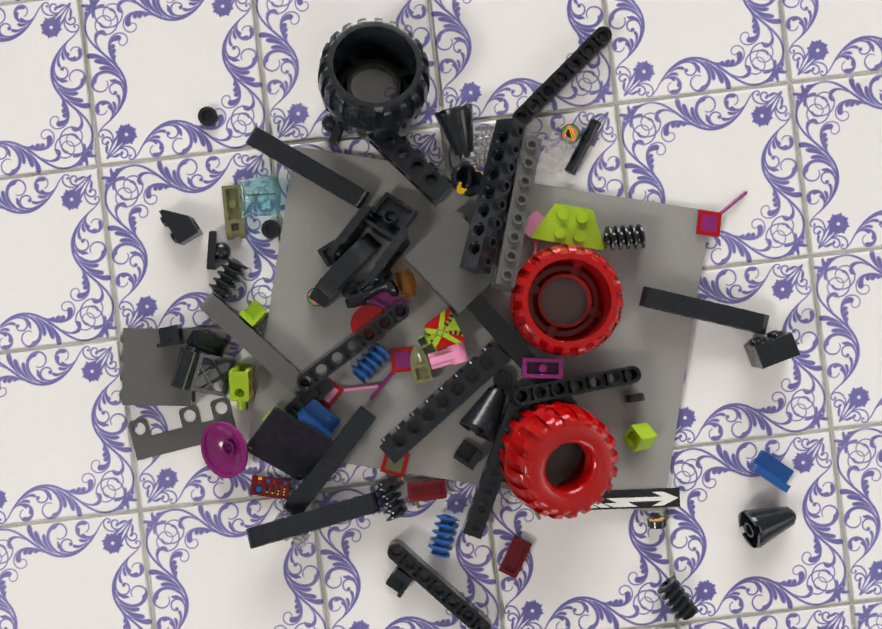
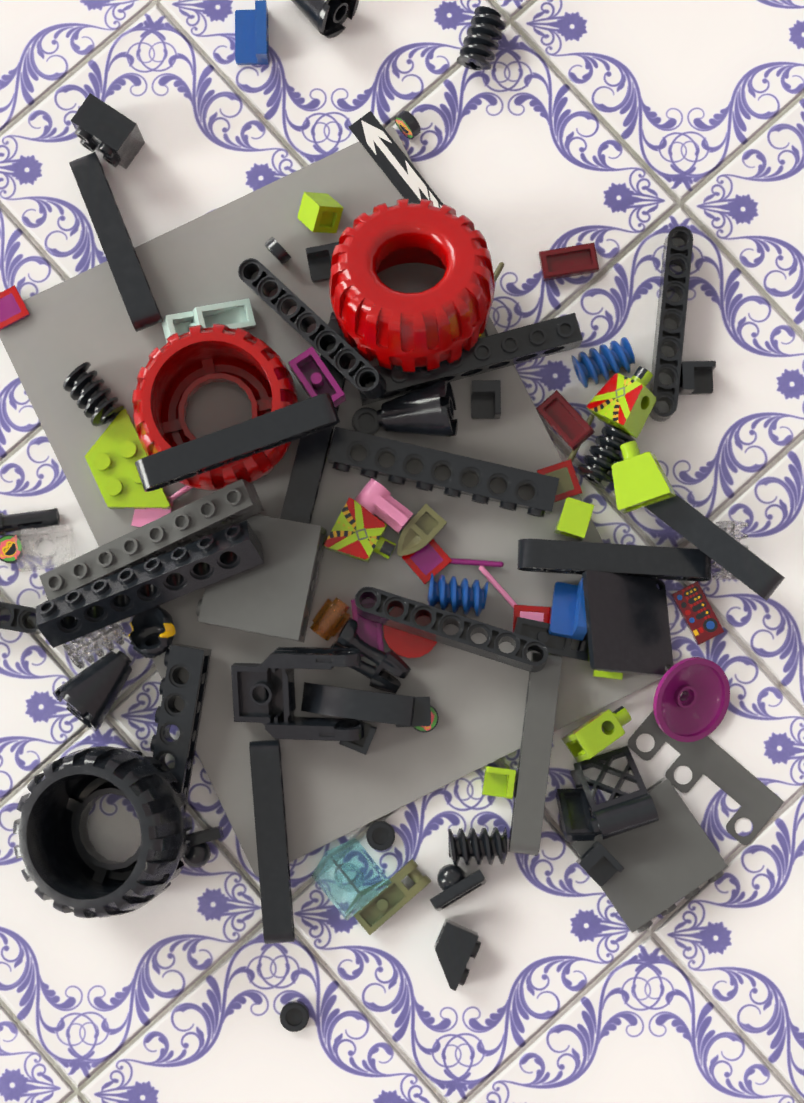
camera: 125 degrees left, 5 degrees down
none -> black beam [135,393,340,492]
none -> light aqua slope [161,298,256,343]
none -> black panel [305,242,339,282]
none -> lime panel [554,497,594,541]
none -> lime torso [586,366,656,438]
none -> lime torso [612,441,676,514]

